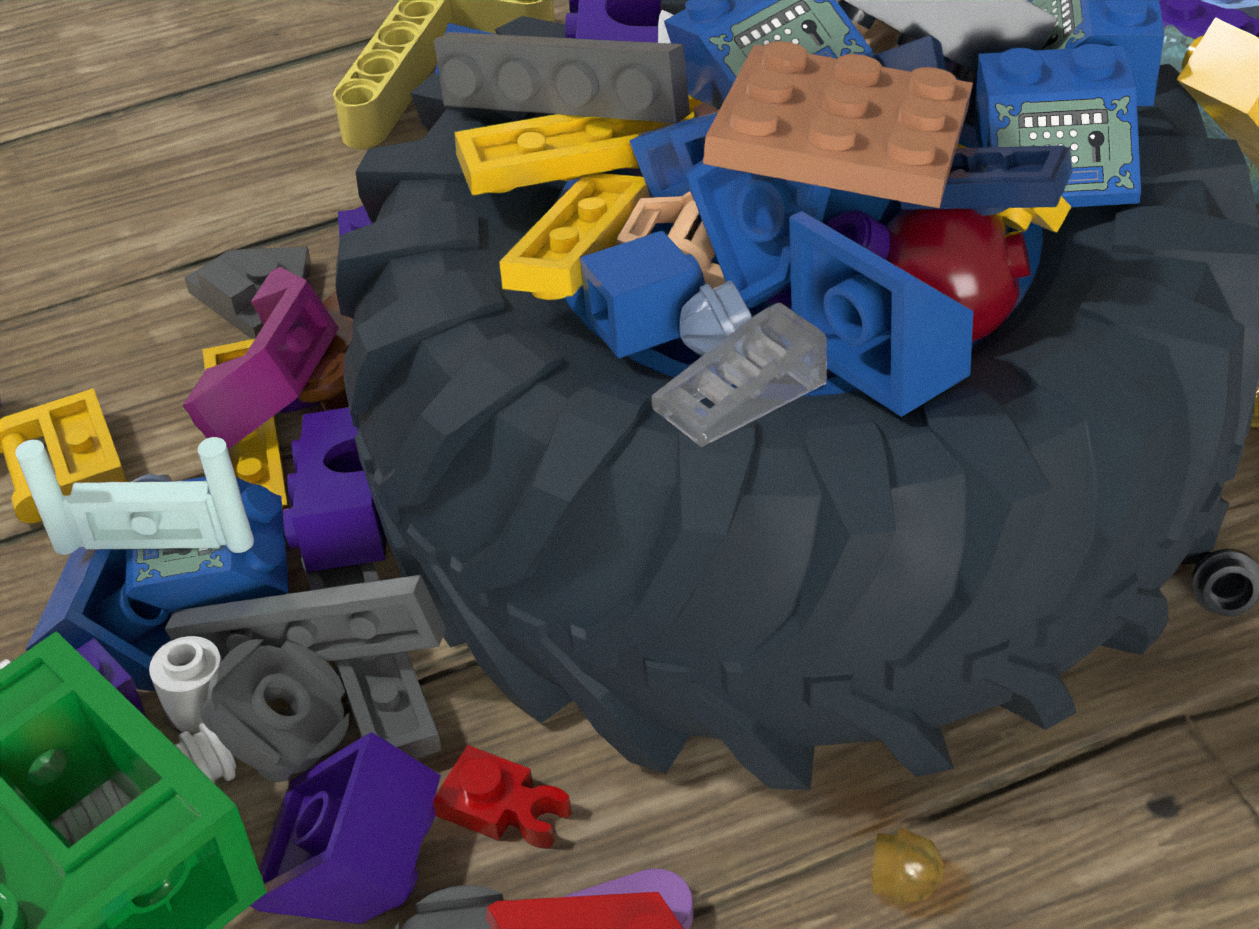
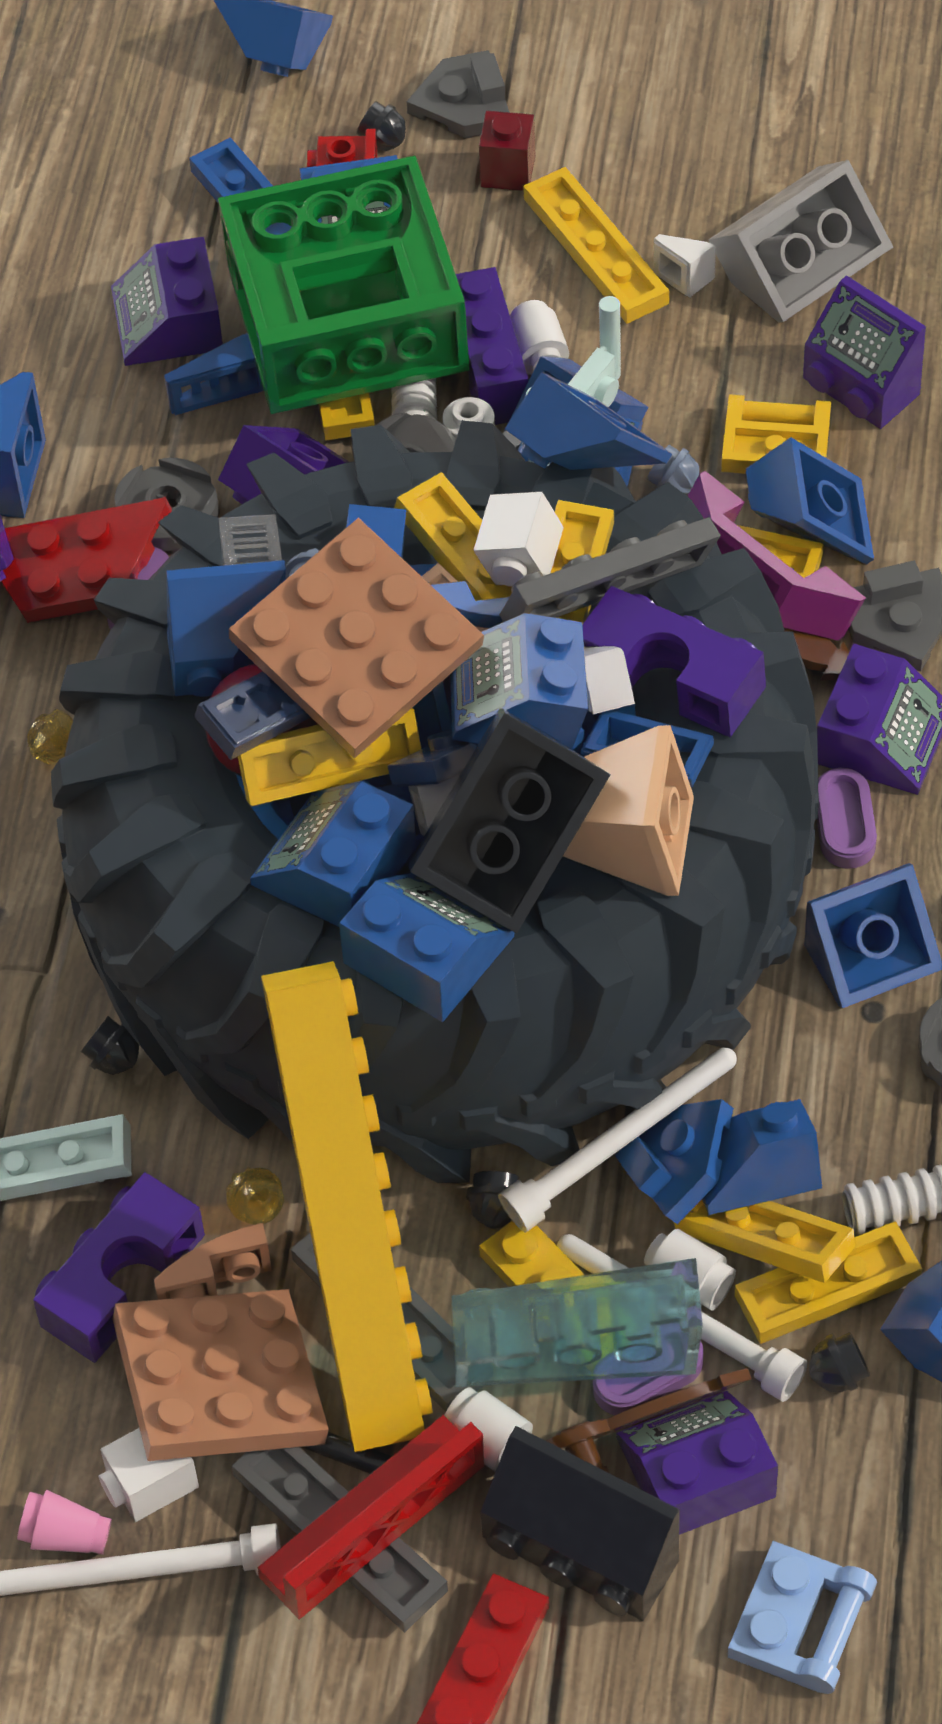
camera: 120 degrees right, 10 degrees up
none -> white brick [473,492,564,586]
none -> blue slope [505,372,672,470]
none -> blue slope [746,437,874,565]

